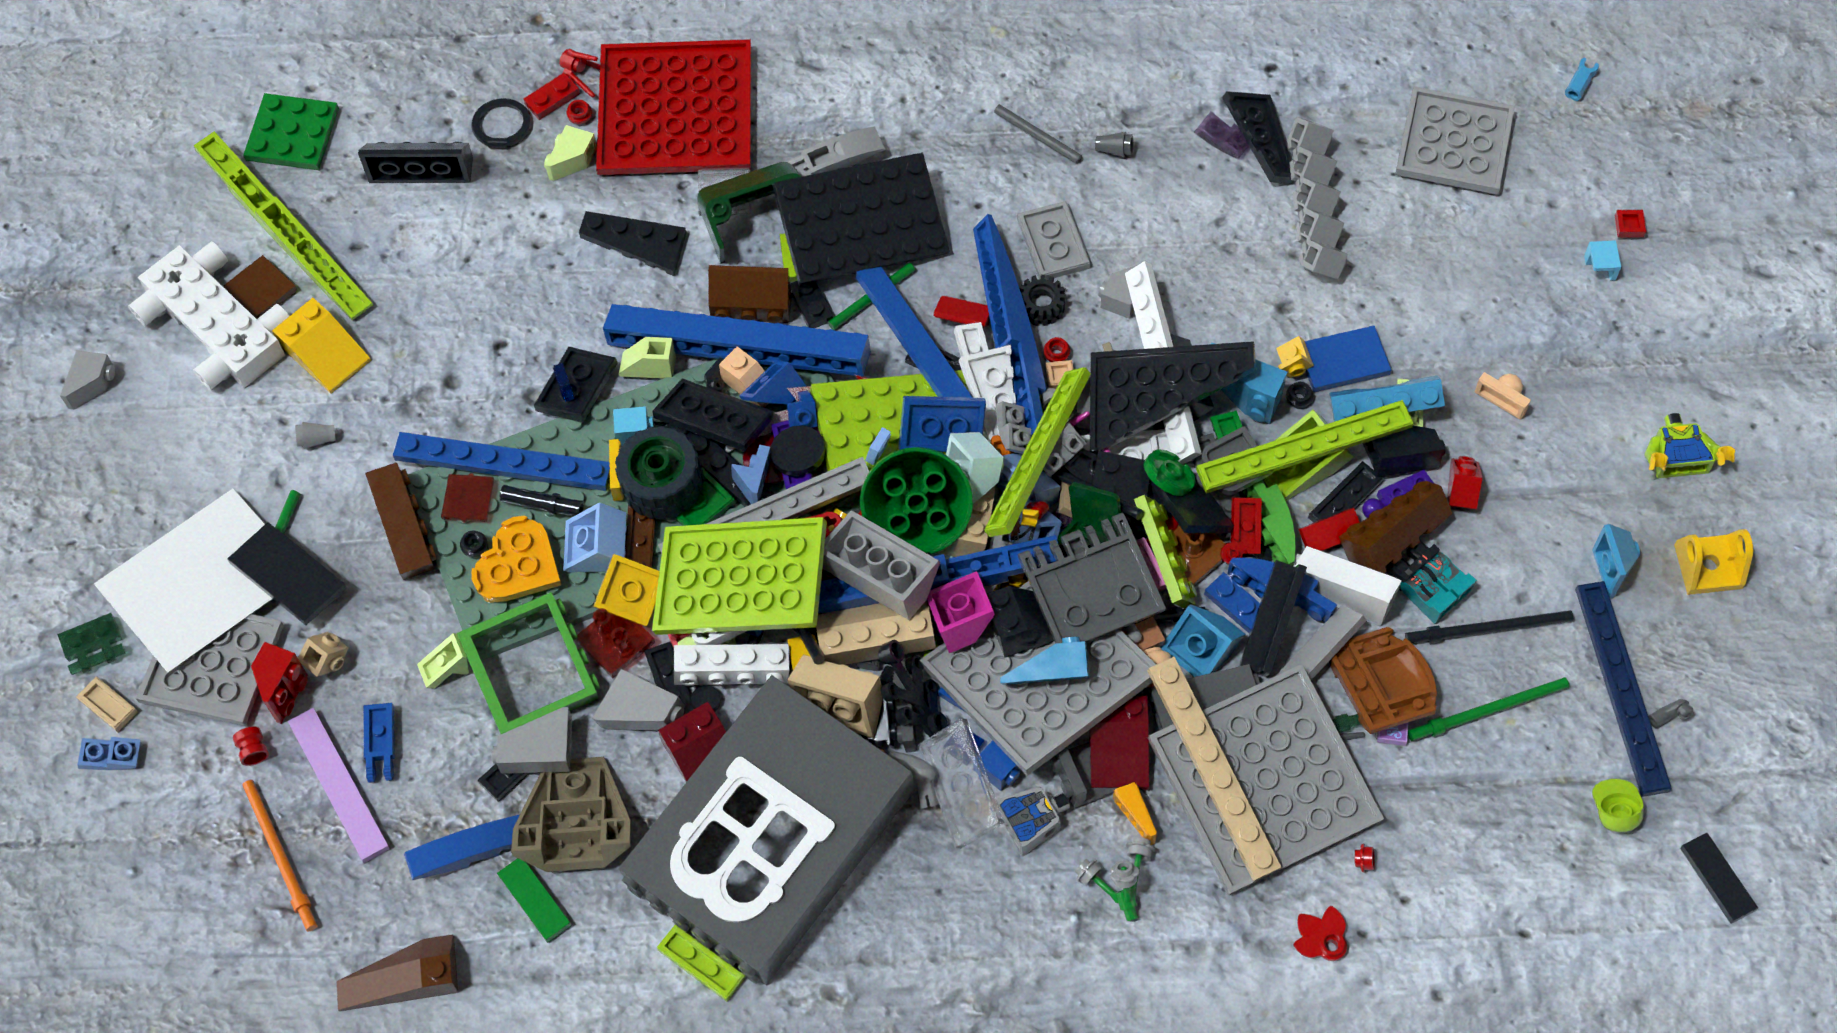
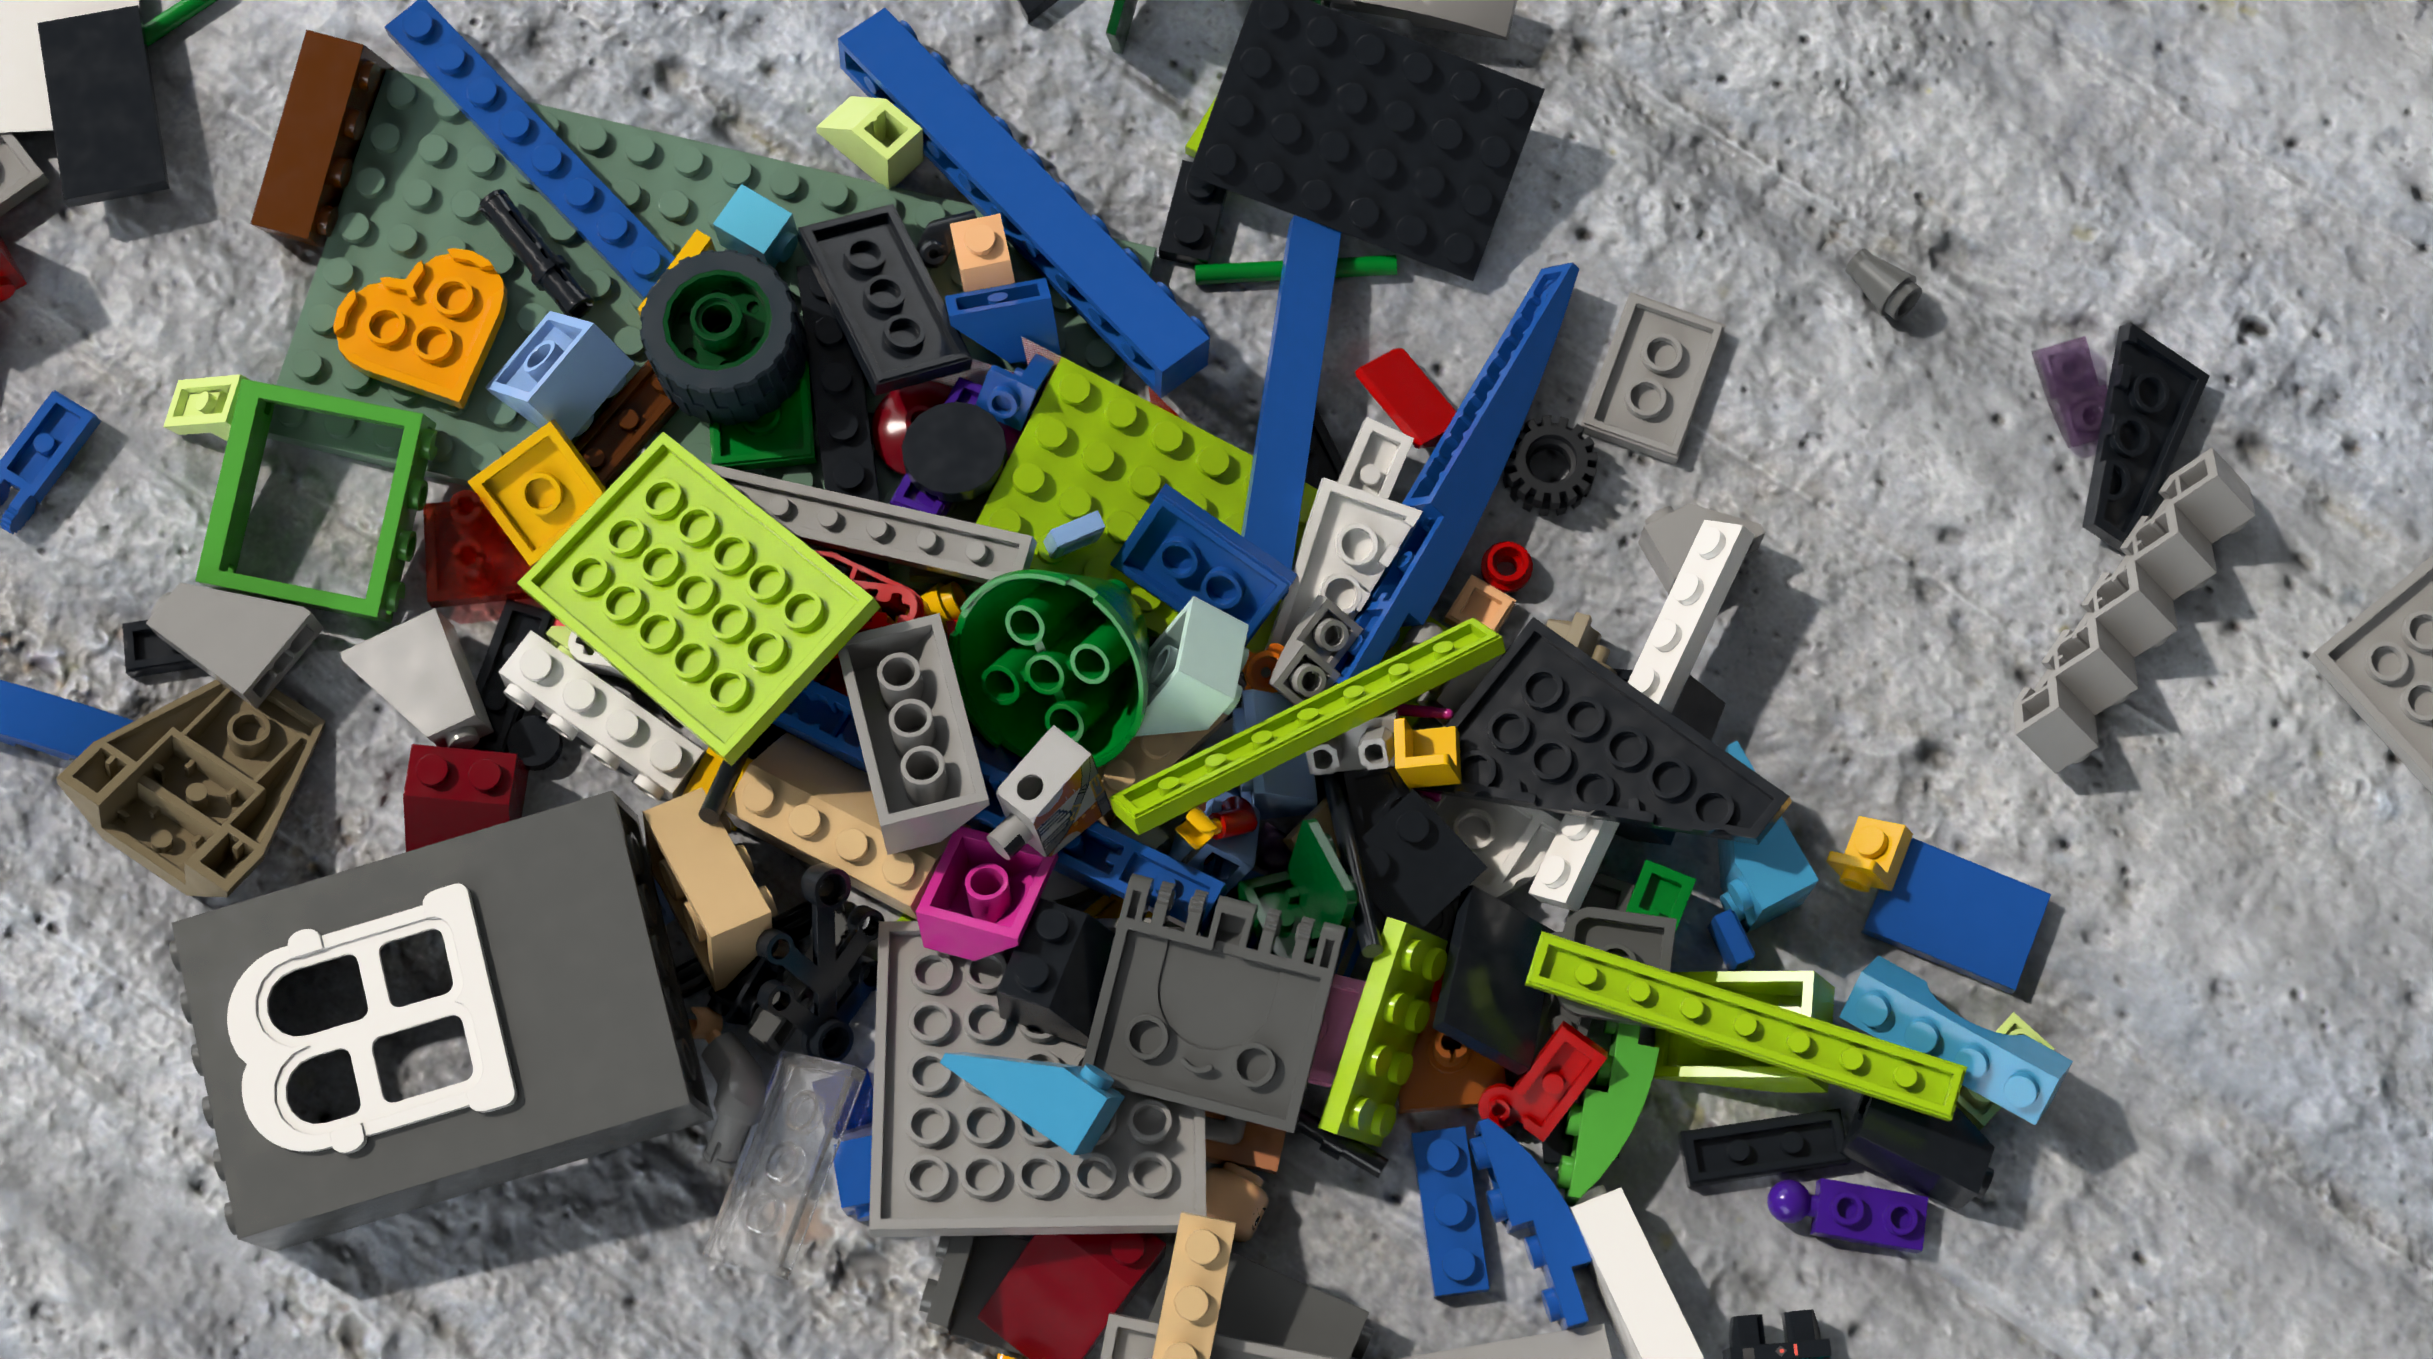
camera: 35 degrees right, 10 degrees up
tan brick [298,632,349,677] -> none
clear red piece [441,473,494,523] -> none
black plate [460,530,488,558] -> none
green tile [497,858,572,943] -> none
black tile [534,346,618,423] -> none
clear blue tile [553,363,574,402] -> none
lime tile [656,925,746,1002] -> none
reddish brown slope [708,265,792,324] -> none
medium blue slope [731,445,771,504] -> none
dark grey bar [994,104,1082,164] -> none
torso [996,787,1070,857] -> none
green tile [1144,449,1195,496] -> none
dark azure slope [1160,604,1245,677] -> none
black fence [1239,560,1307,677] -> none
black plate [1286,381,1313,408] -> none
red slope [1298,508,1360,551] -> none
reddish brown wedge [1339,481,1452,574] -> none
red slope [1447,456,1483,509] -> none
light nougat tile [1475,372,1531,419] -> none
none -> light grey torso [987,725,1111,860]
none -> yellow panel [1394,718,1461,789]
none -> blue tile [1707,909,1755,971]

